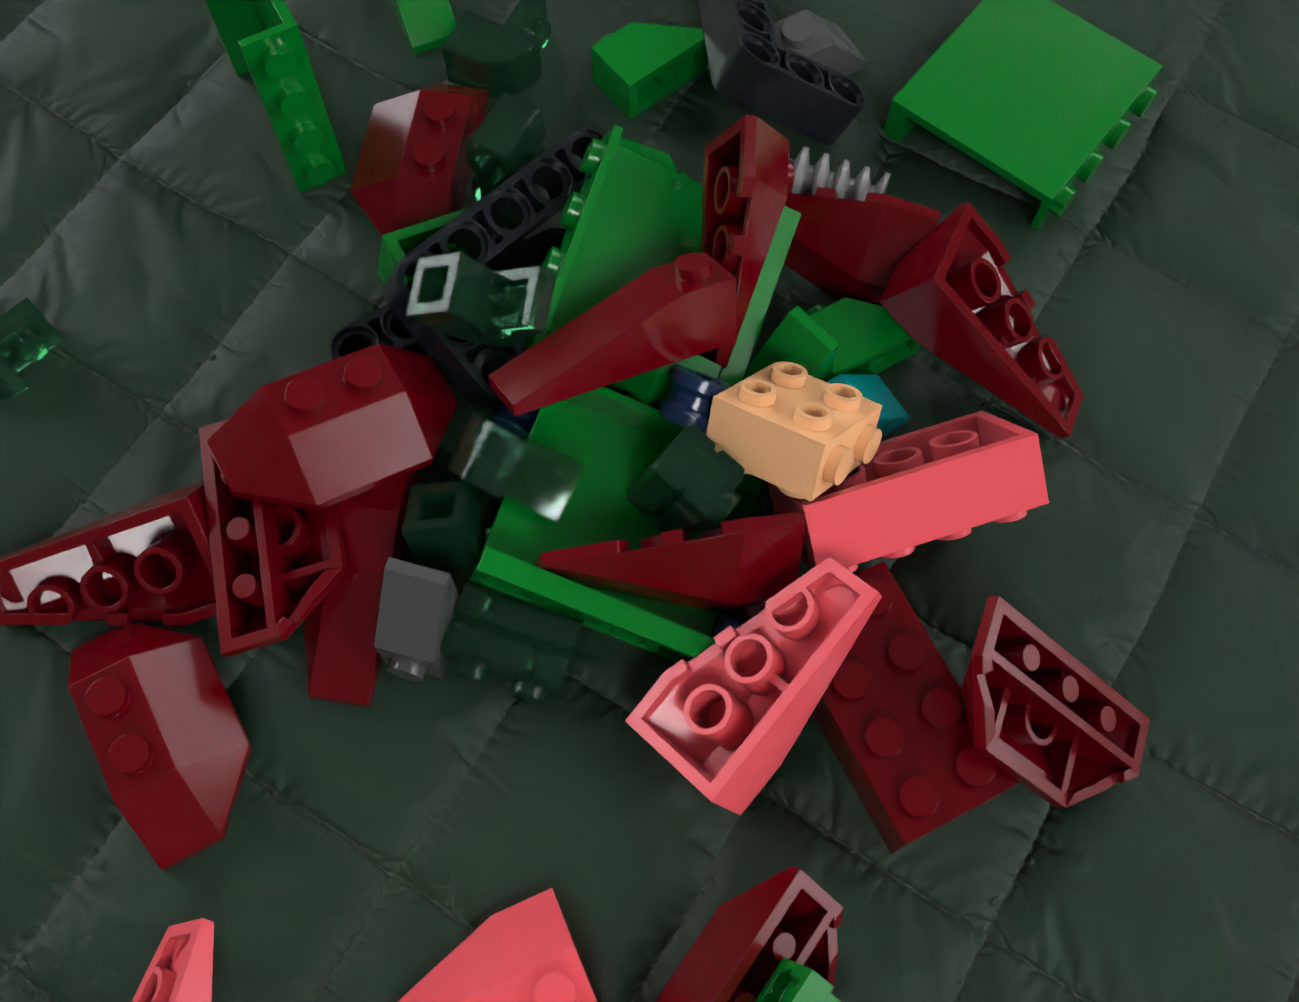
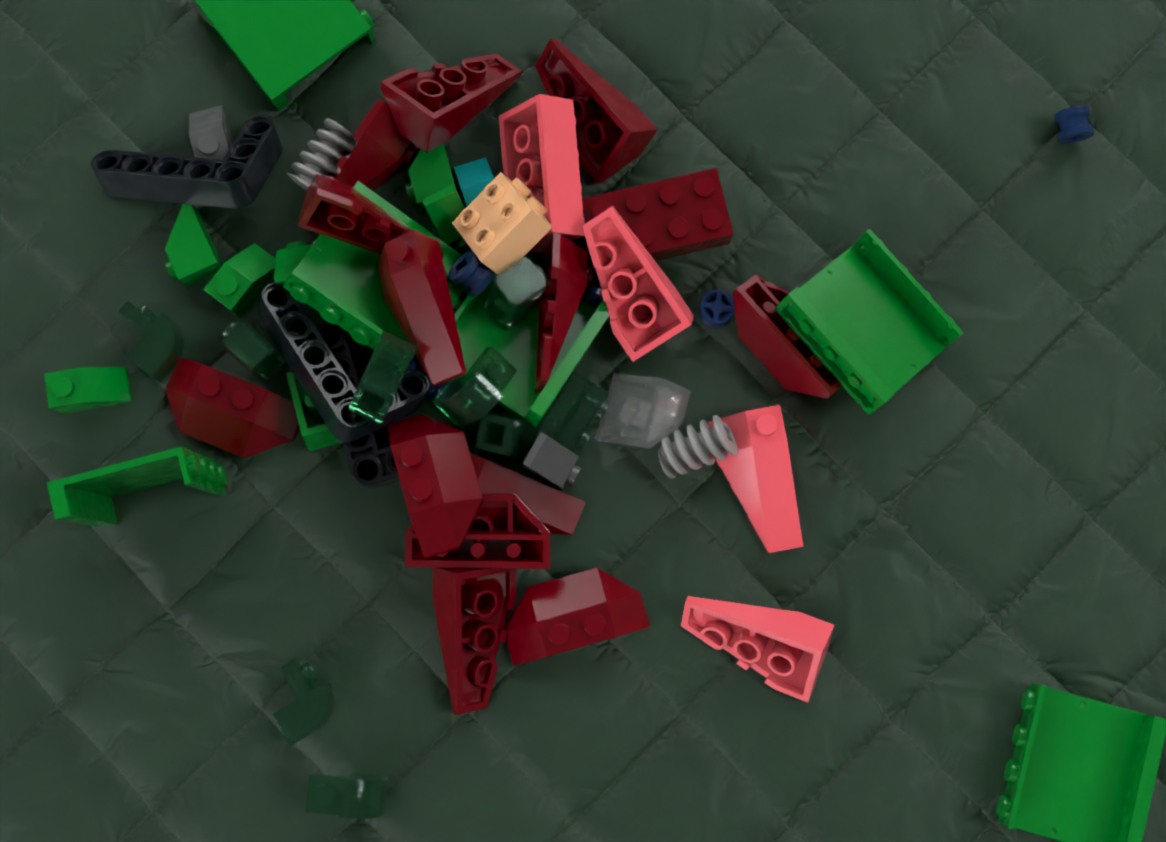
camera: 75 degrees left, 15 degrees up
dark red wedge [961,595,1150,808] -> none
none -> green slope [203,243,276,318]
none -> dark red wedge [535,39,658,184]
none -> clear slope [595,373,691,449]
none -> light grey piece [658,415,738,479]
none -> dark blue wheel [698,290,735,329]

